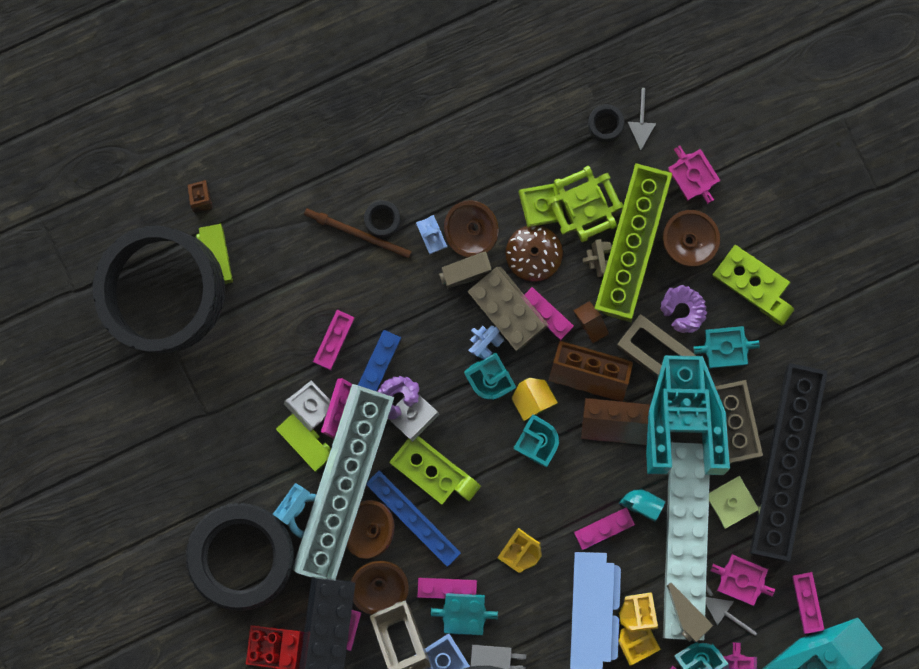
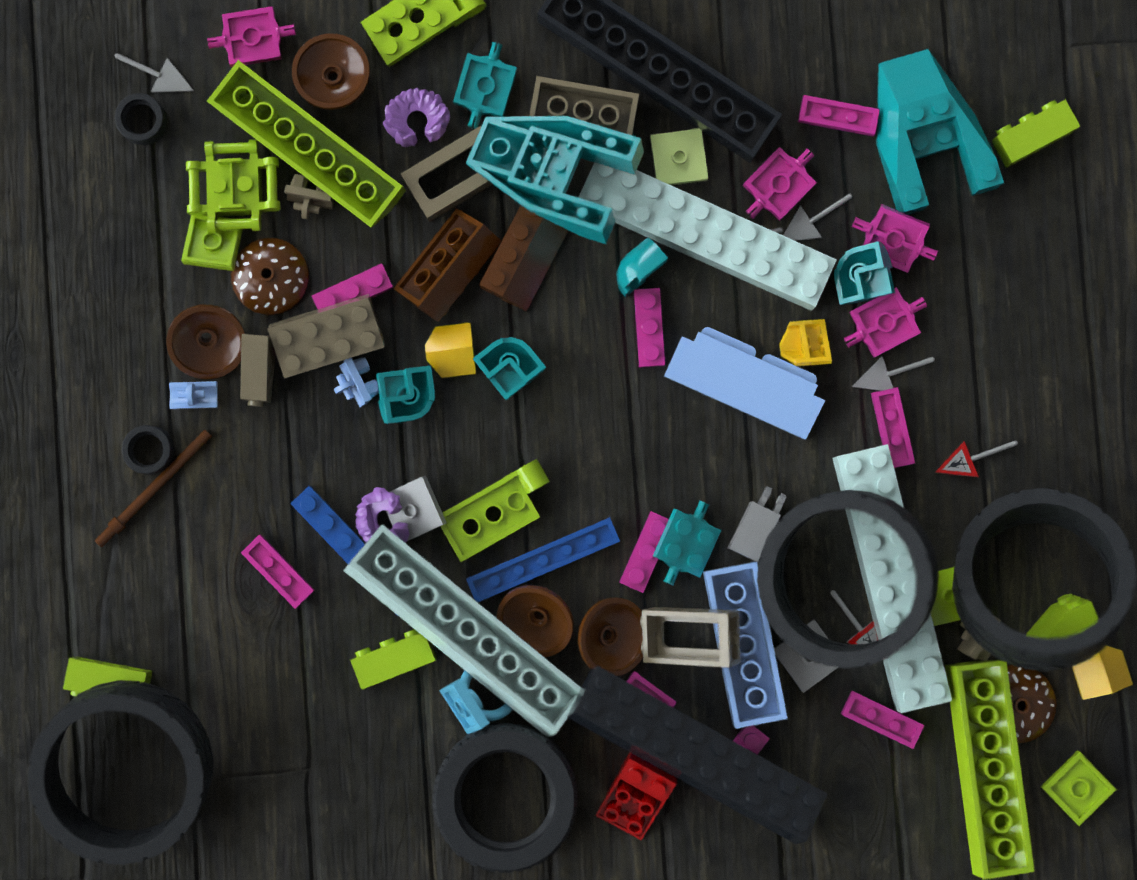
camera: 70 degrees left, 5 degrees up
reddish brown slope [187,180,213,213] -> none
light grey plate [284,380,330,431] -> none
dark pink plate [321,378,352,439] -> none
yellow slope [498,528,542,573] -> none
reddish brown slope [573,301,609,344] -> none
yellow slope [619,593,658,632] -> none
dark tan slope [667,583,713,642] -> none

